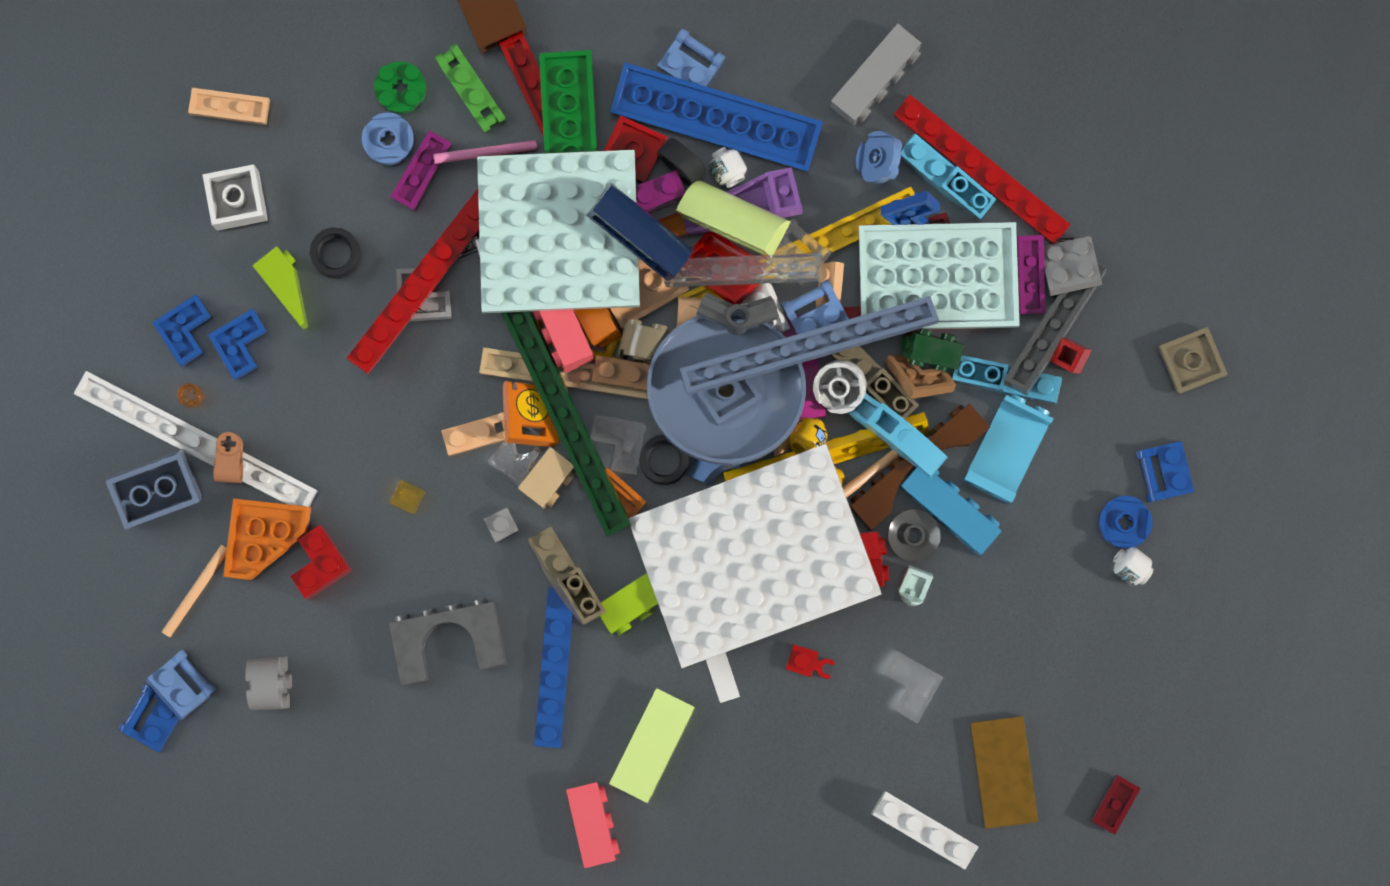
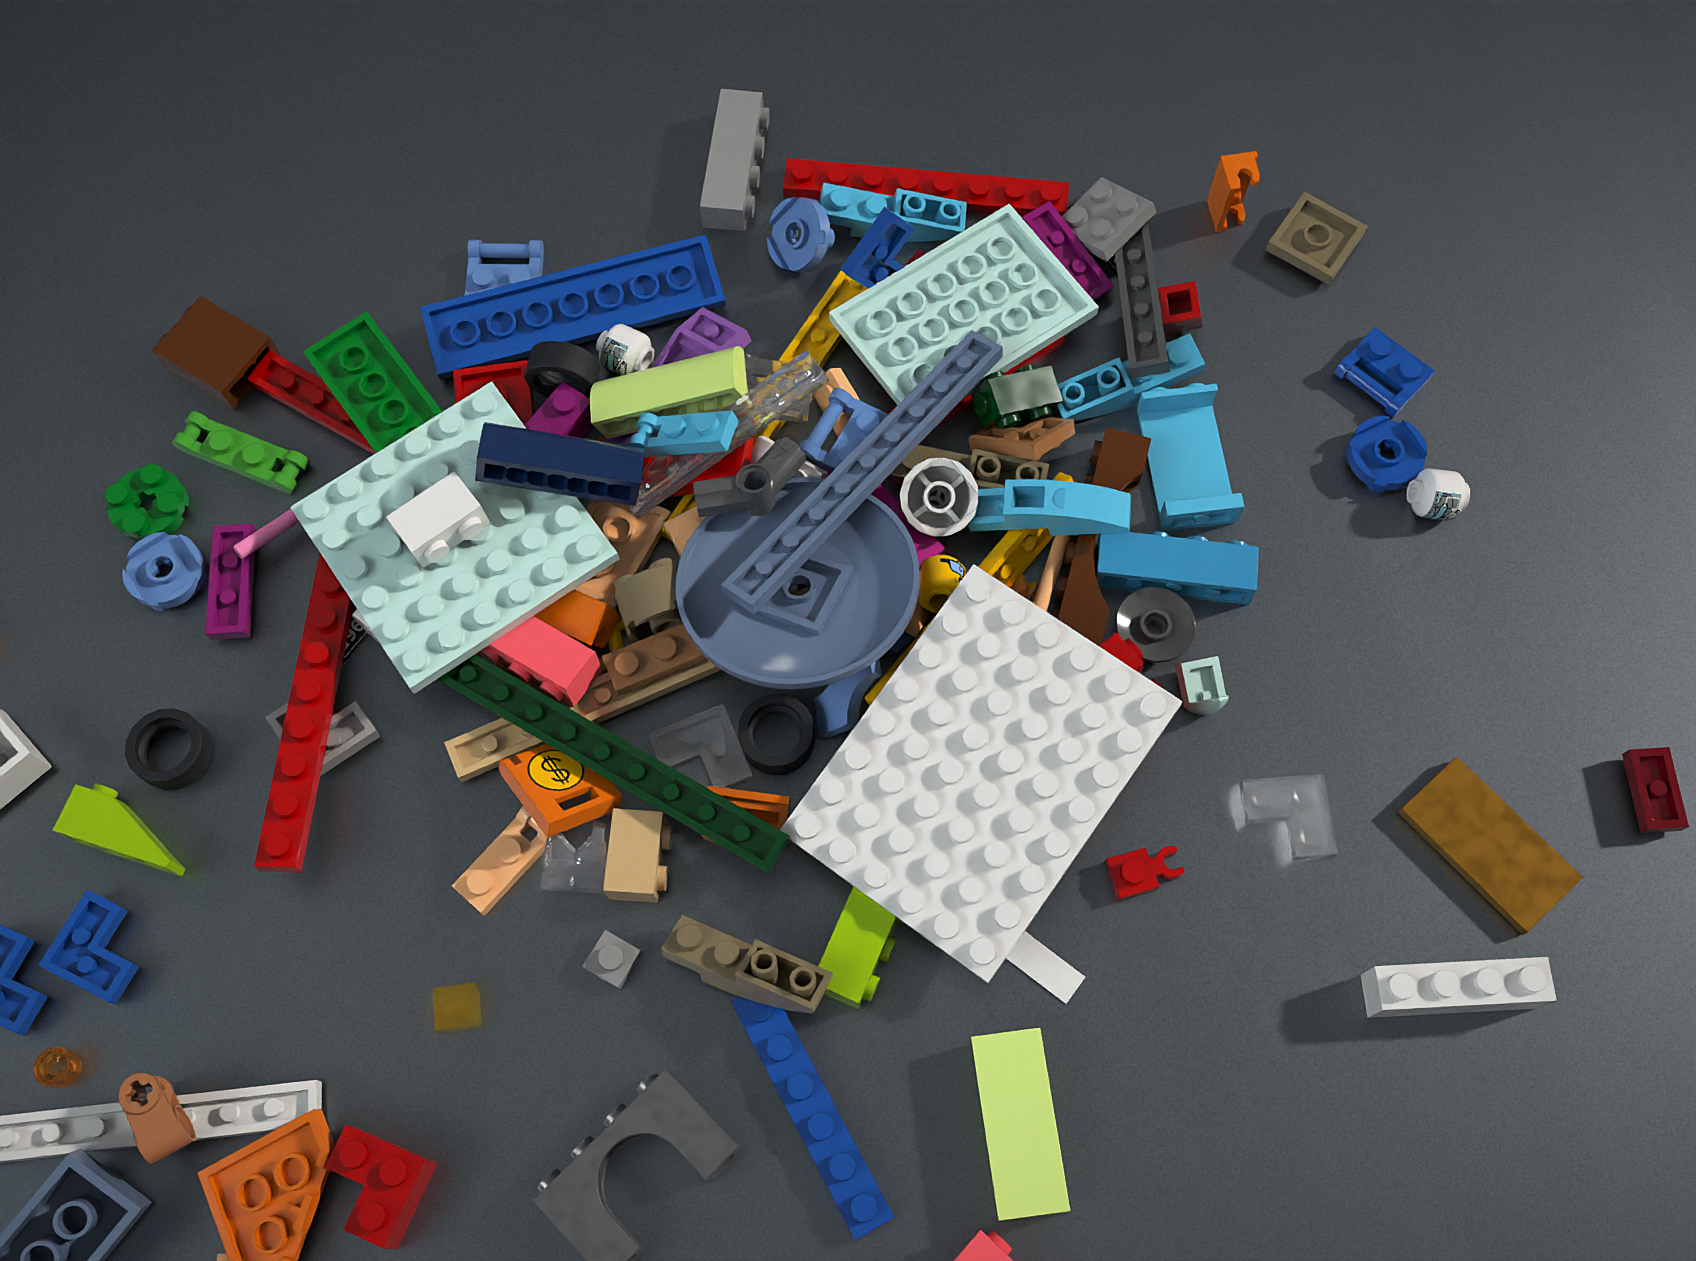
camera: 35 degrees left, 15 degrees down
none -> white brick [386,471,490,568]
none -> medium azure plate [628,410,739,457]
none -> clear orange bush [1012,574,1039,601]
none -> orange hinge [1207,151,1260,232]

